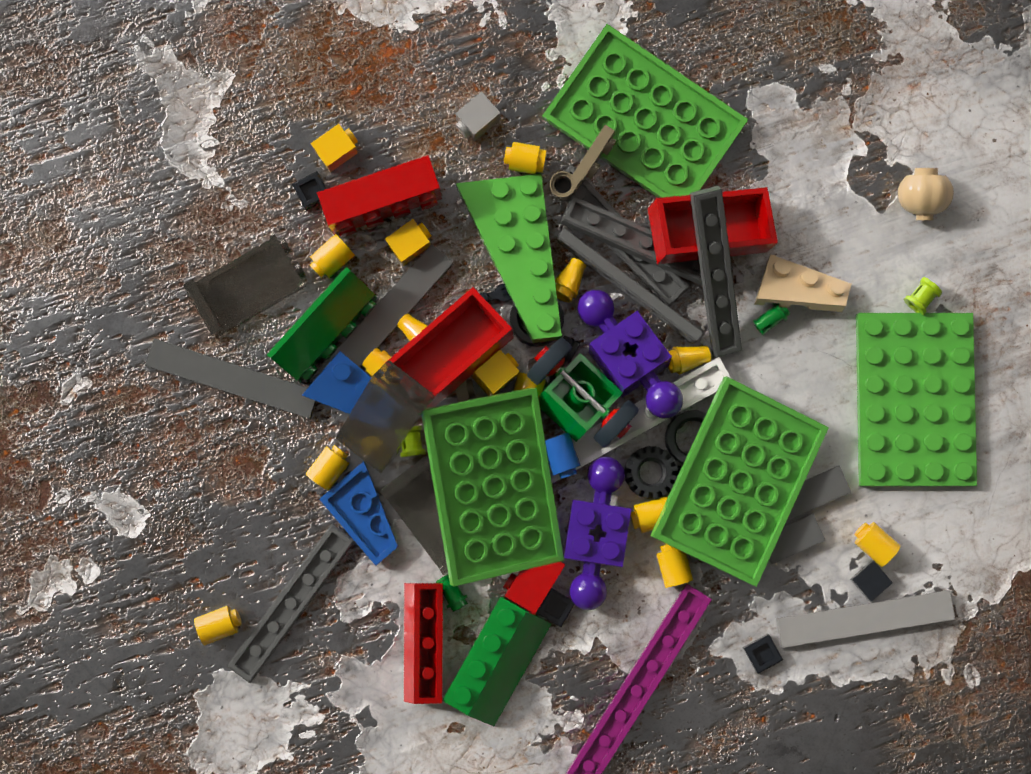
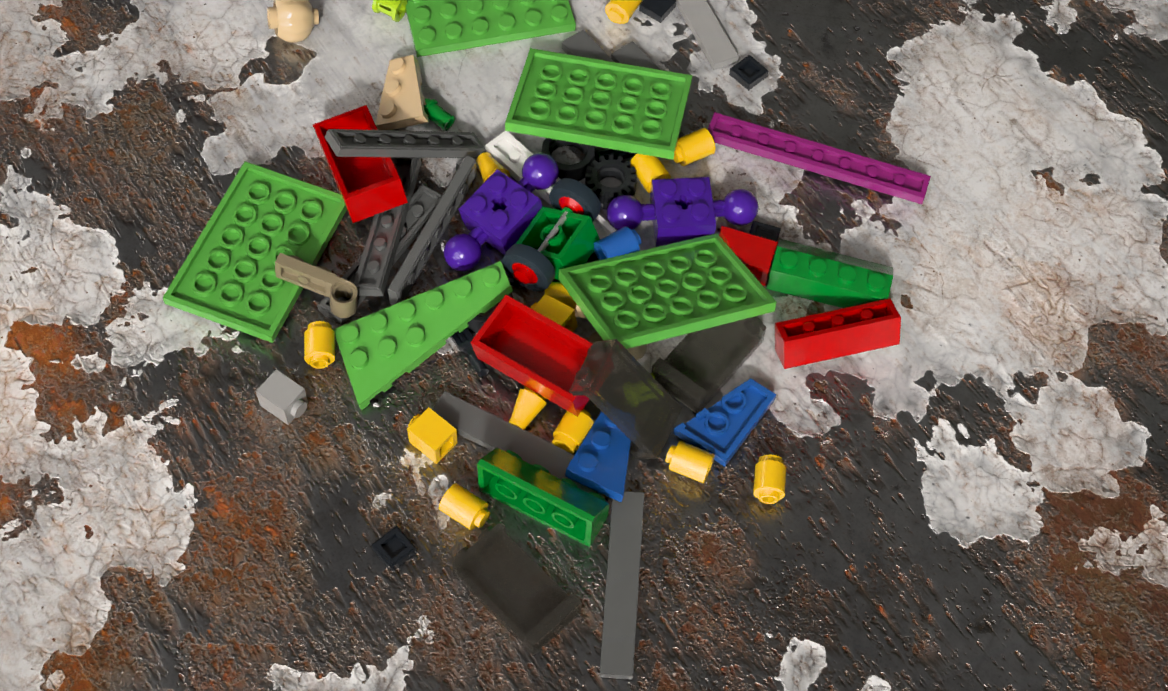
camera: 105 degrees left, 25 degrees down
yellow brick [194,605,242,646] -> none
dark grey tile [227,524,355,683] -> none
yellow brick [311,124,358,173] -> none
red piece [317,155,442,237] -> none
green pin [436,574,468,612] -> none
yellow cone [555,258,586,303] -> none
none -> yellow brick [753,454,786,504]

